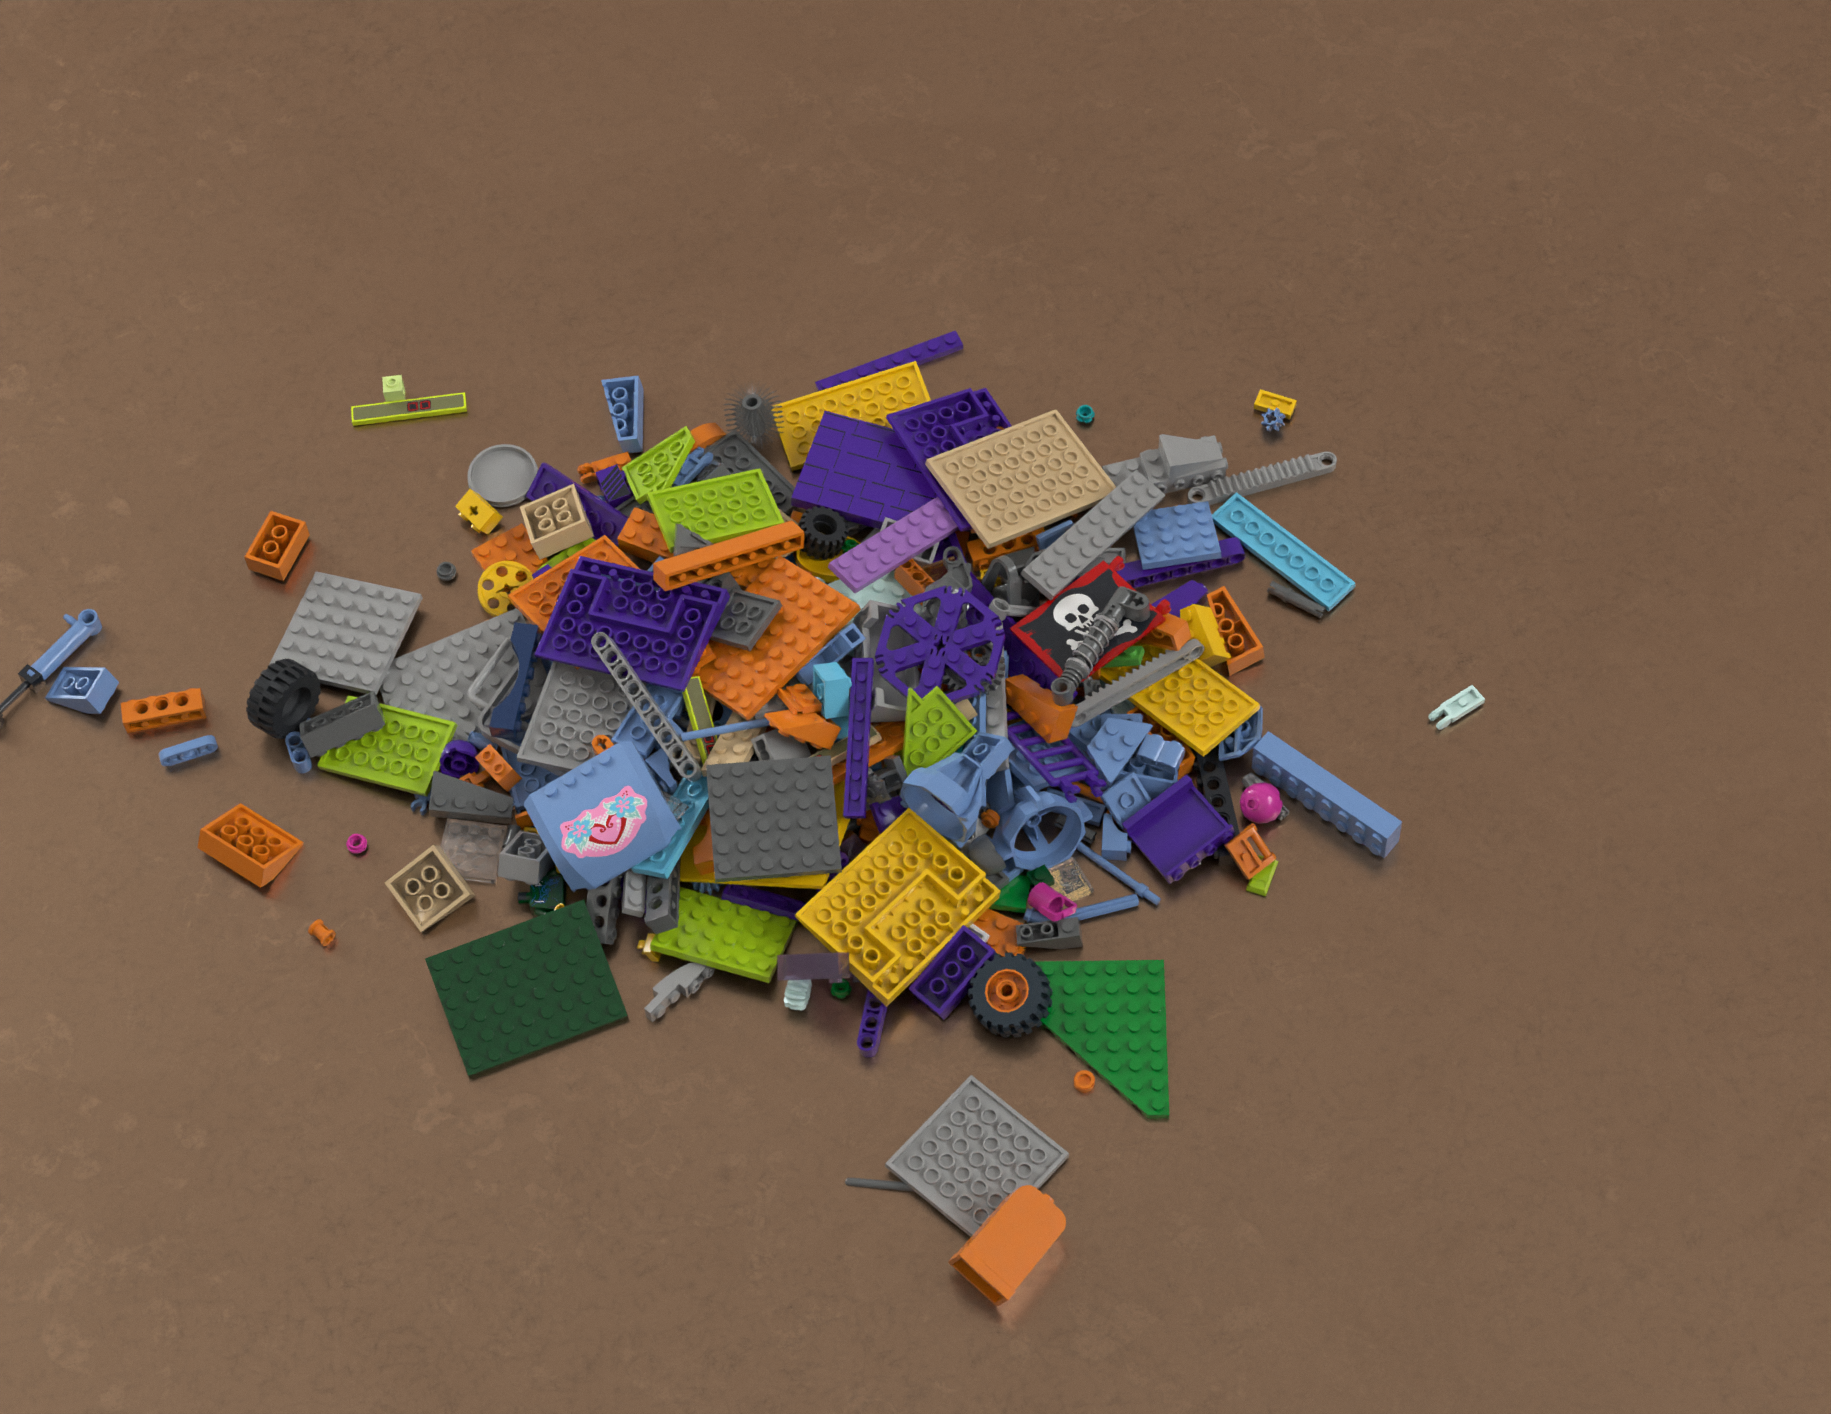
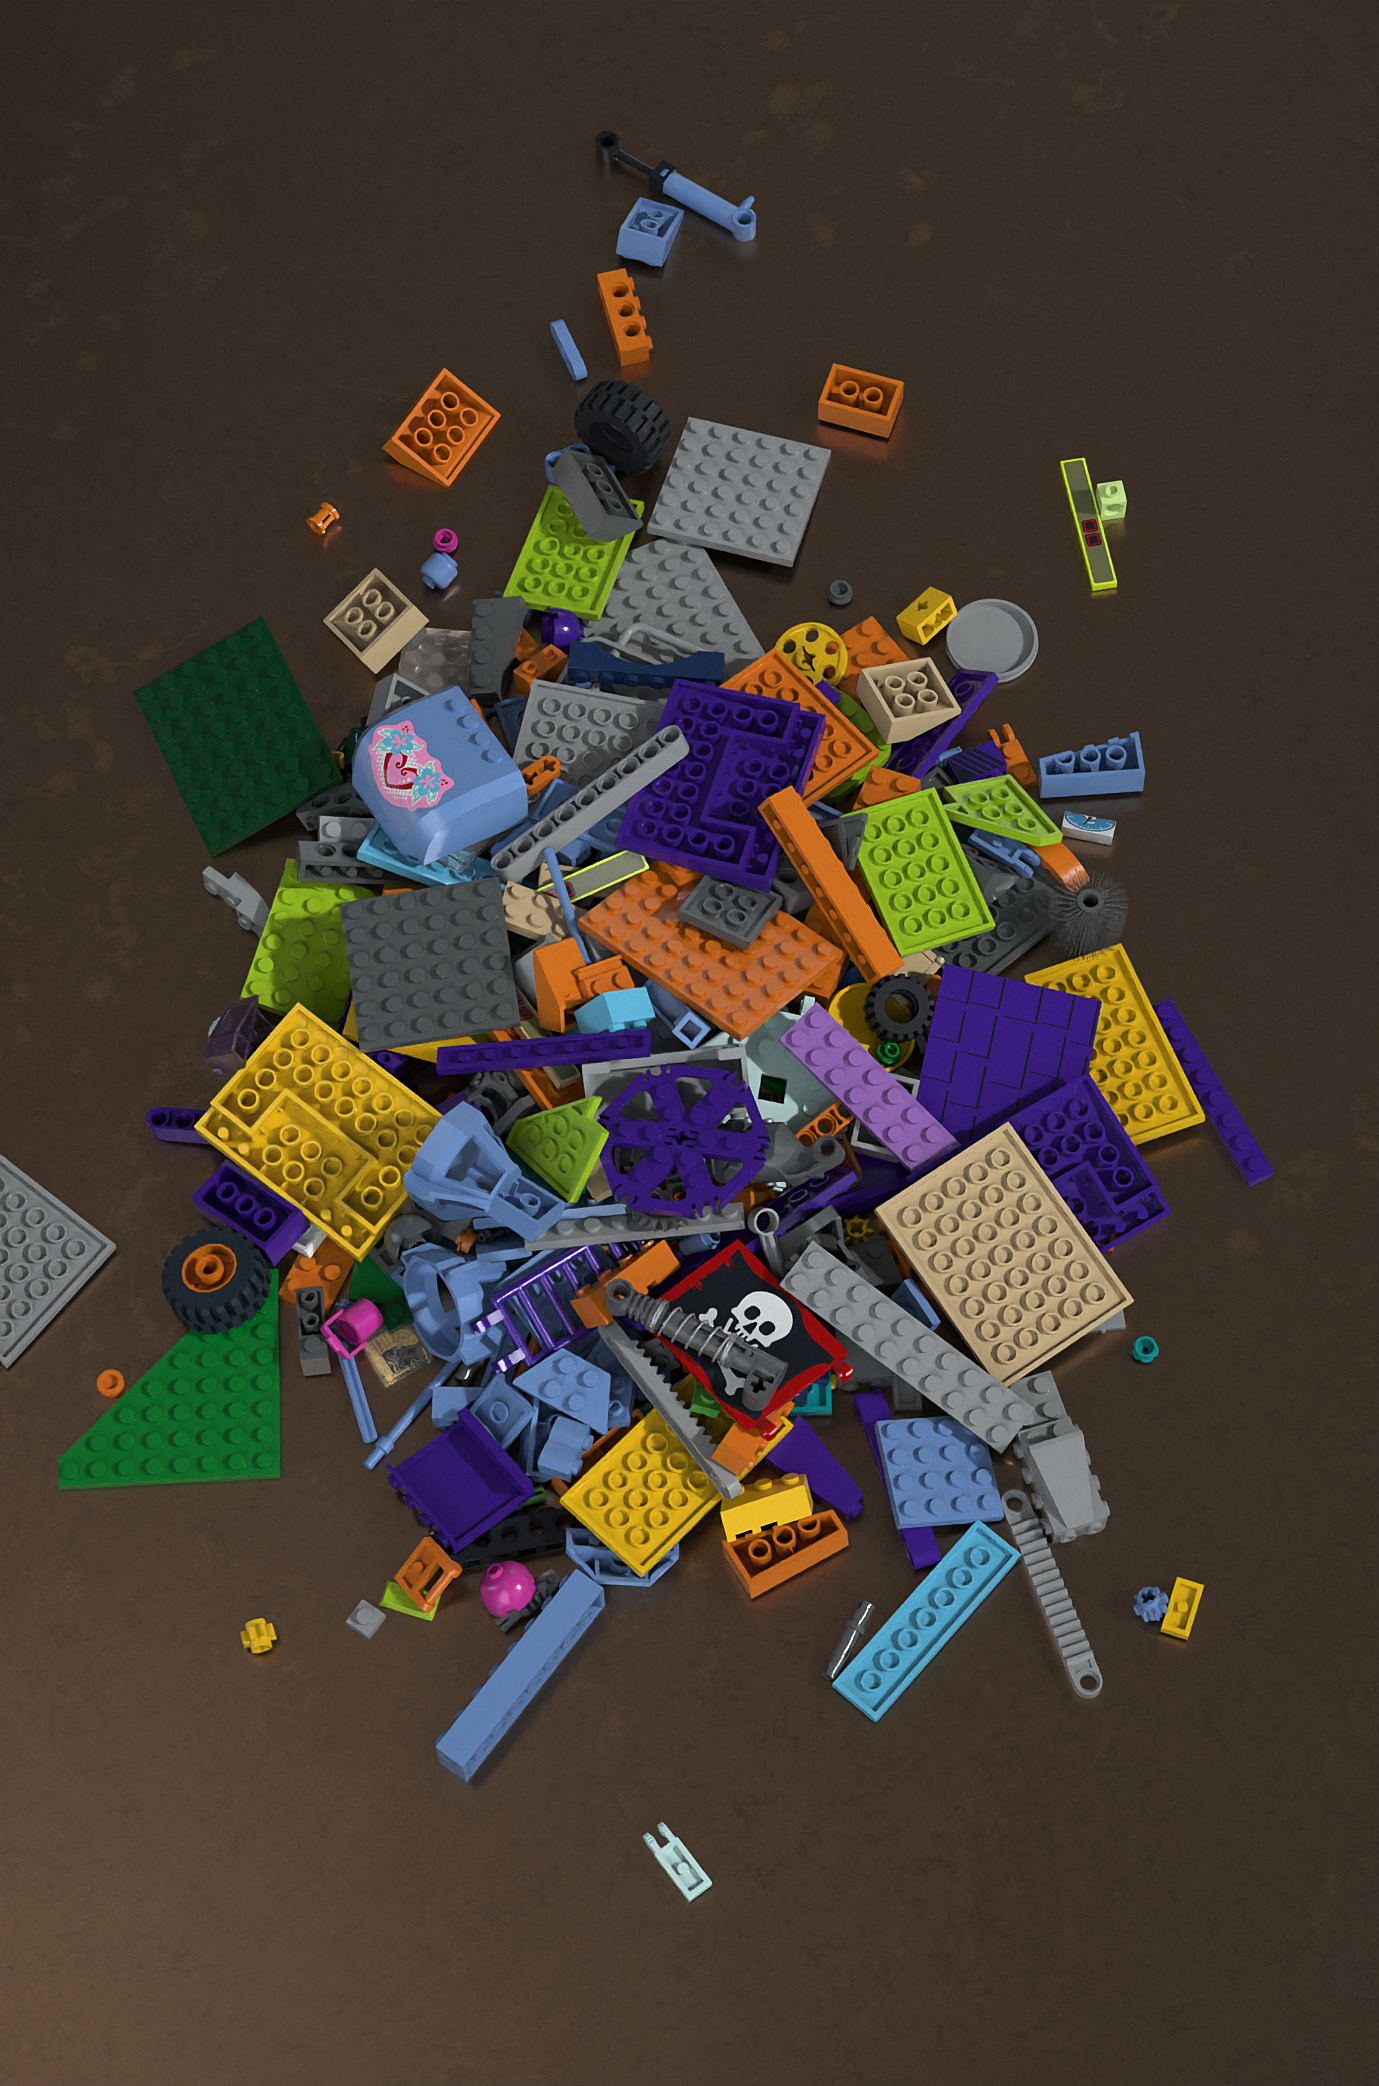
camera: 85 degrees right, 5 degrees up
none -> yellow gear [240,1618,277,1653]
none -> light grey plate [346,1599,386,1640]
none -> medium blue head [421,552,458,590]
none -> slope [1061,811,1116,845]

